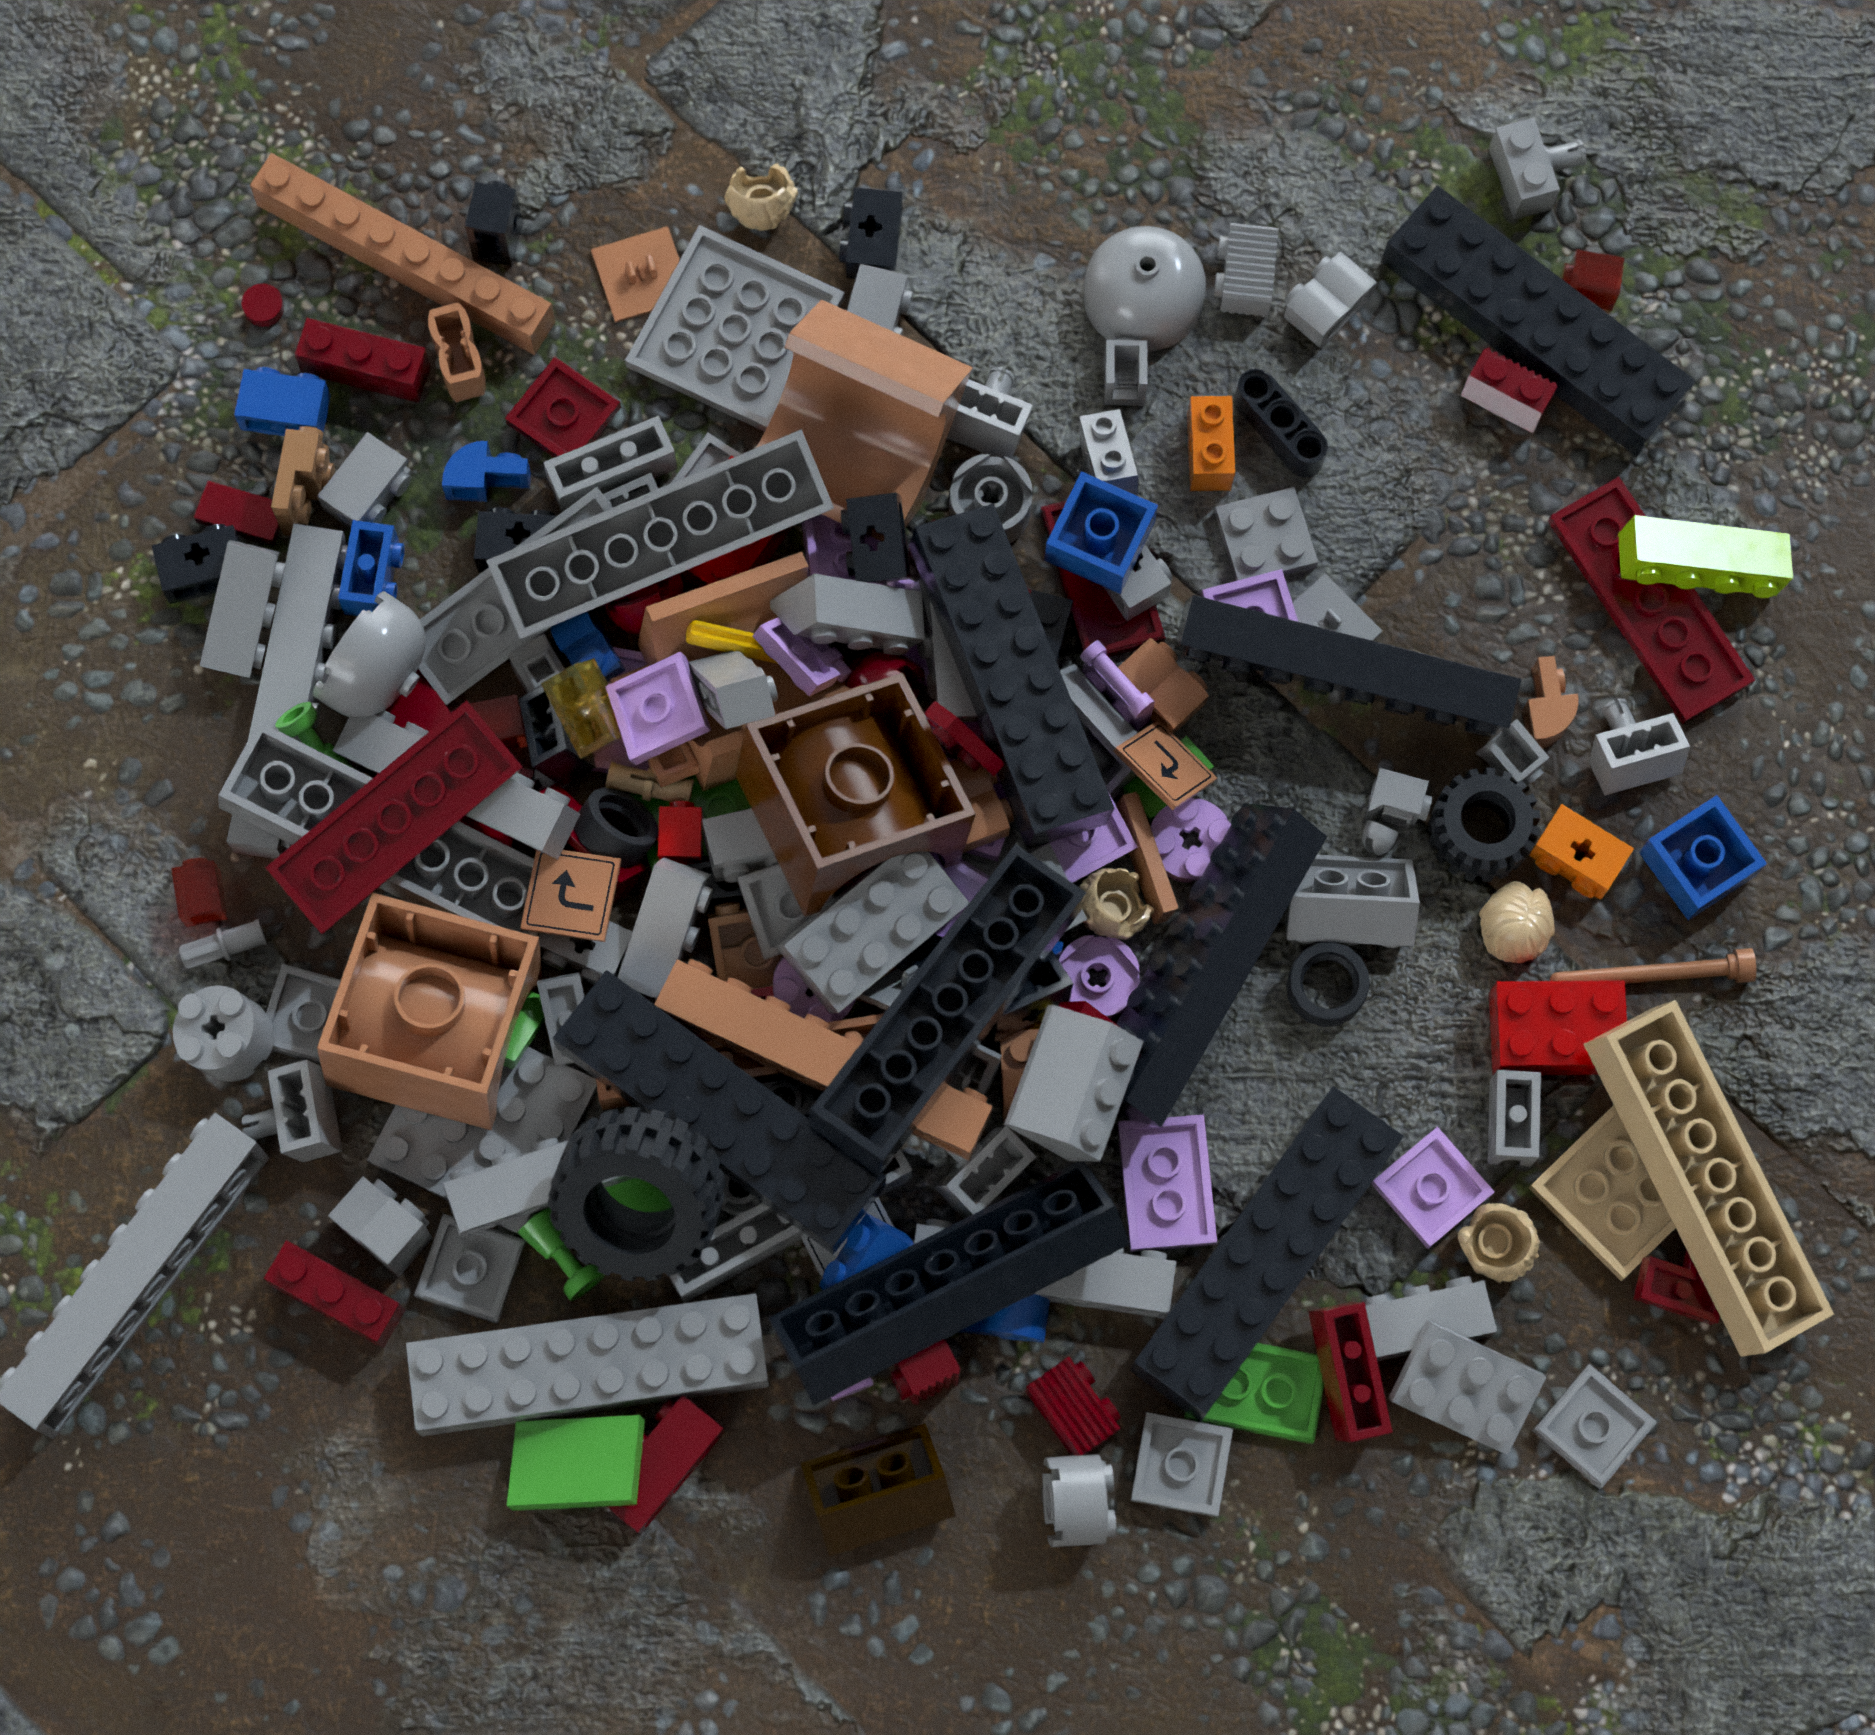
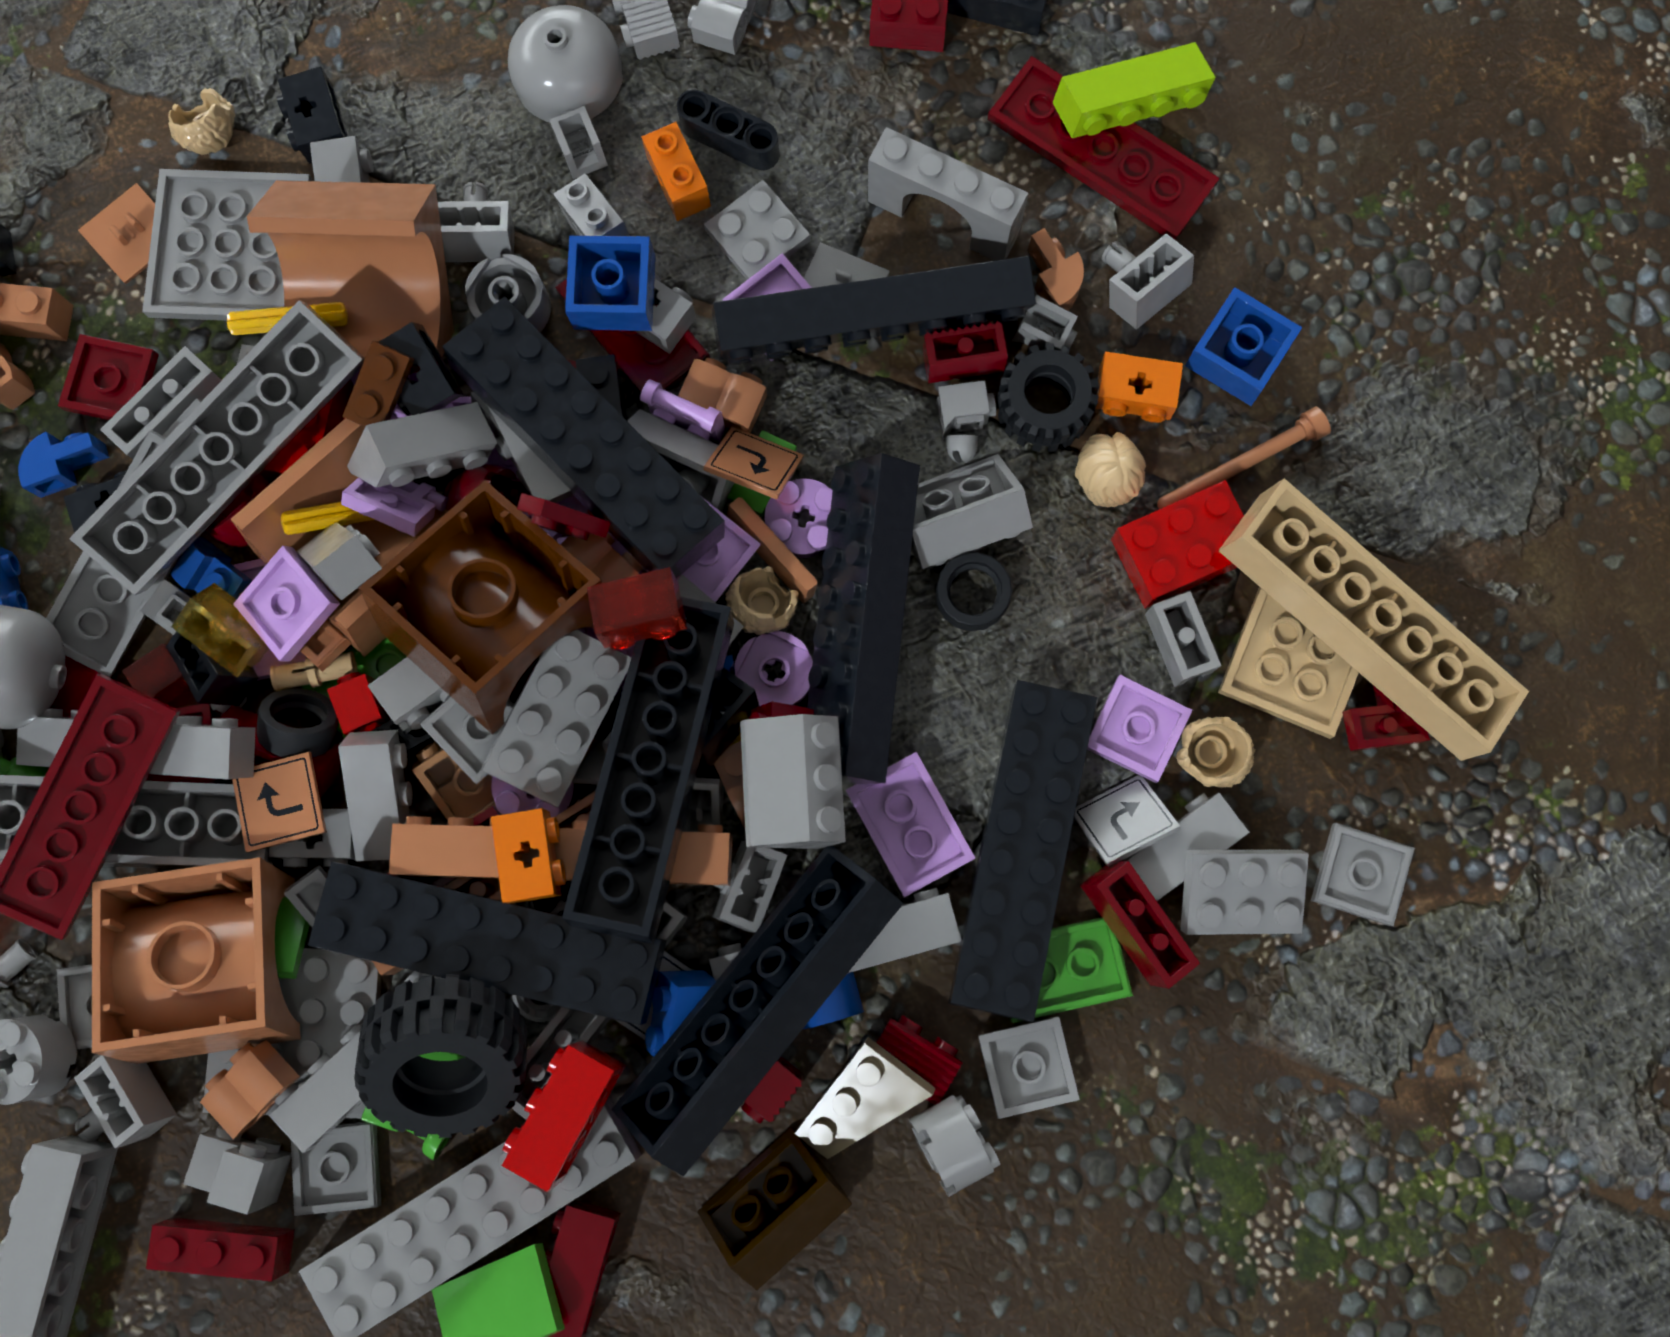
camera: 15 degrees left, 5 degrees up
none -> nougat brick [200,1040,300,1140]
none -> yellow axle [227,302,348,335]
none -> reddish brown plate [342,341,415,427]
none -> orange brick [491,808,566,904]
none -> red brick [501,1040,626,1192]
none -> clear red brick [587,567,687,650]
none -> wing [794,1037,936,1159]
none -> light grey arch [868,127,1028,261]
none -> dark red brick [923,321,1008,384]
none -> light grey piece [1074,775,1181,867]

